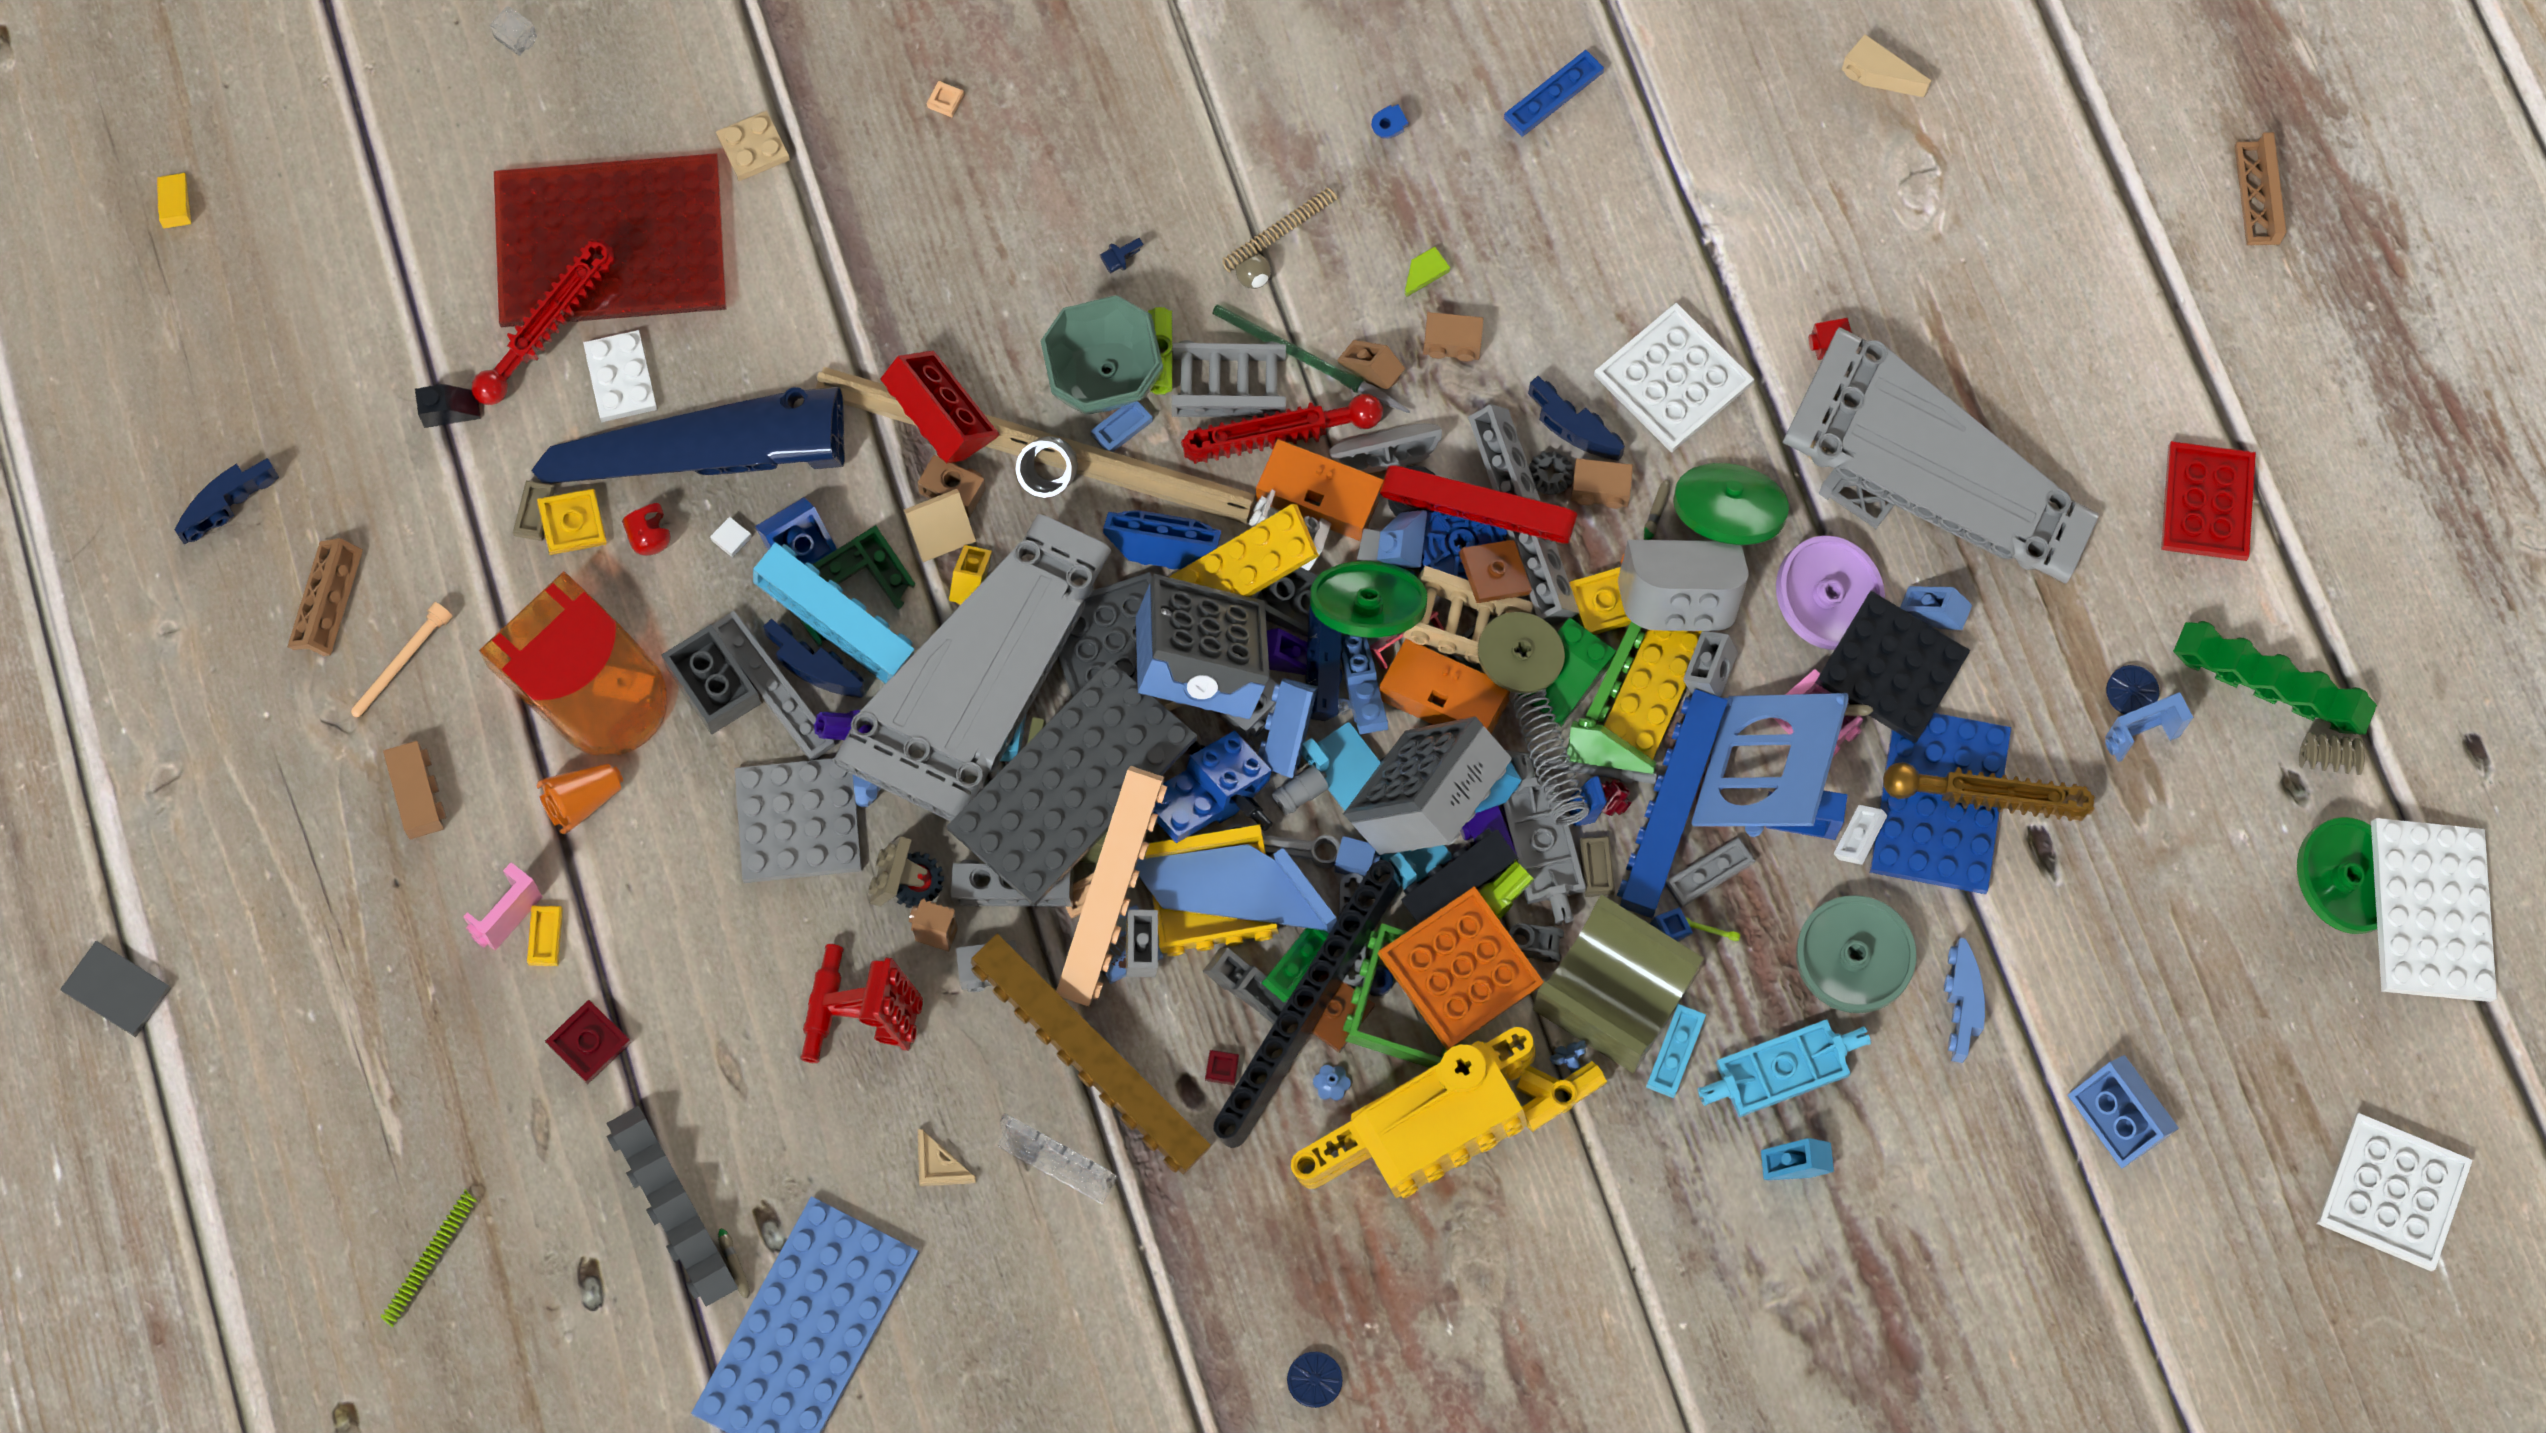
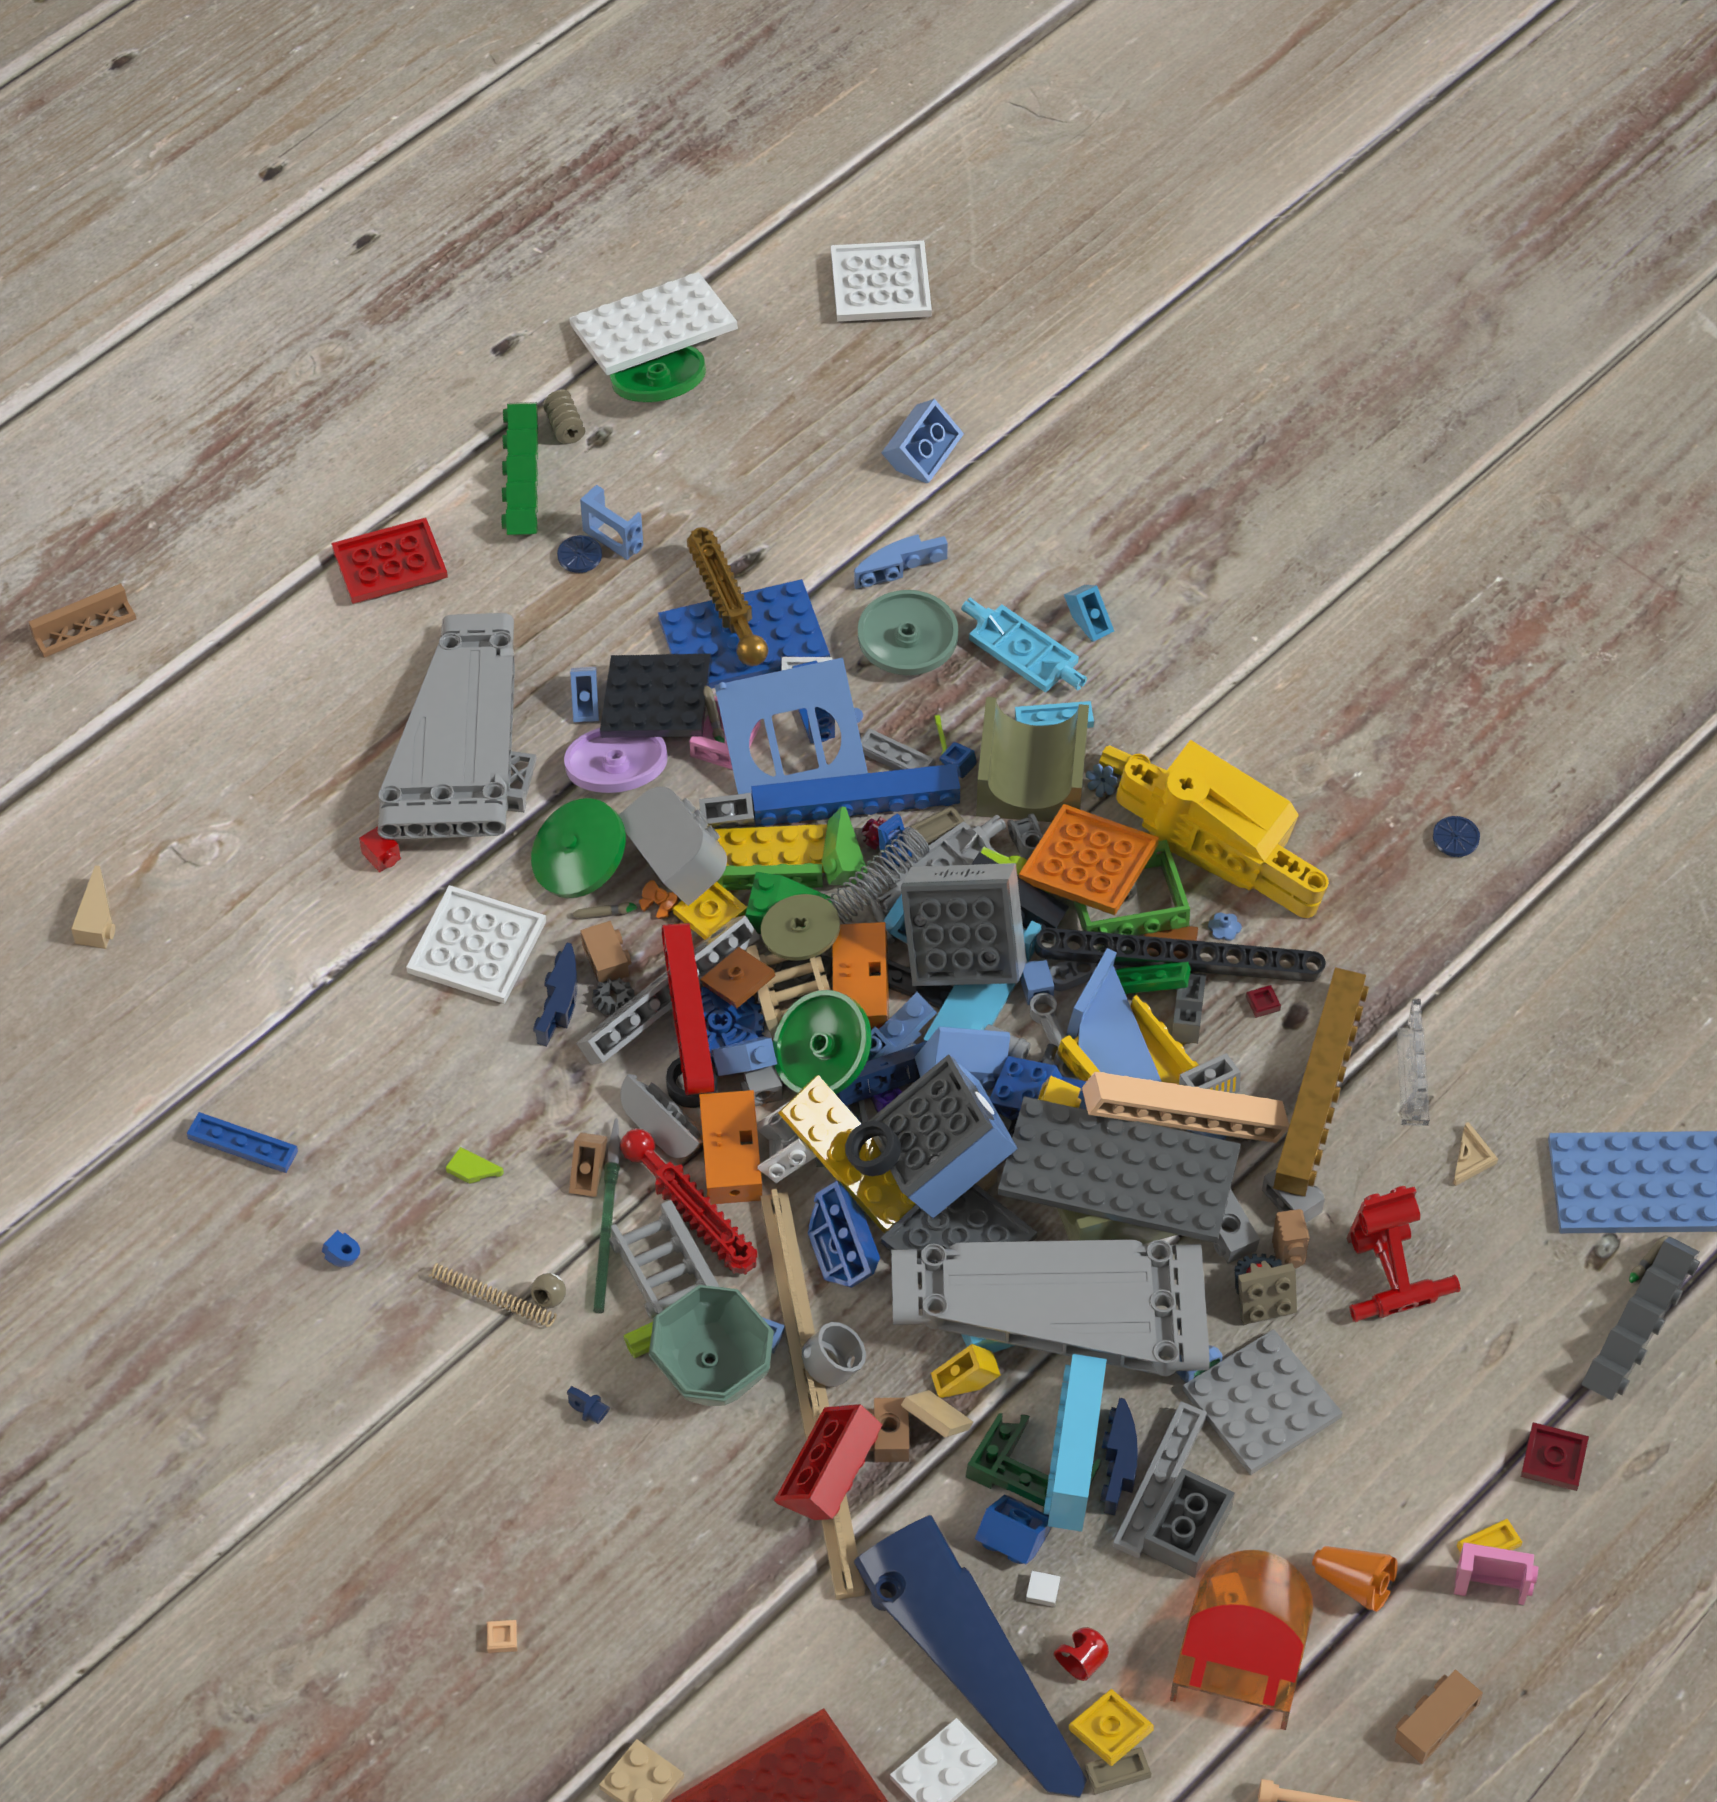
camera: 115 degrees left, 15 degrees down
dark purple piece [814,710,872,740] -> none
medium nougat brick [1423,312,1484,362] -> none
none -> black tyre [845,1120,901,1177]
none -> yellow brick [1038,1076,1081,1108]

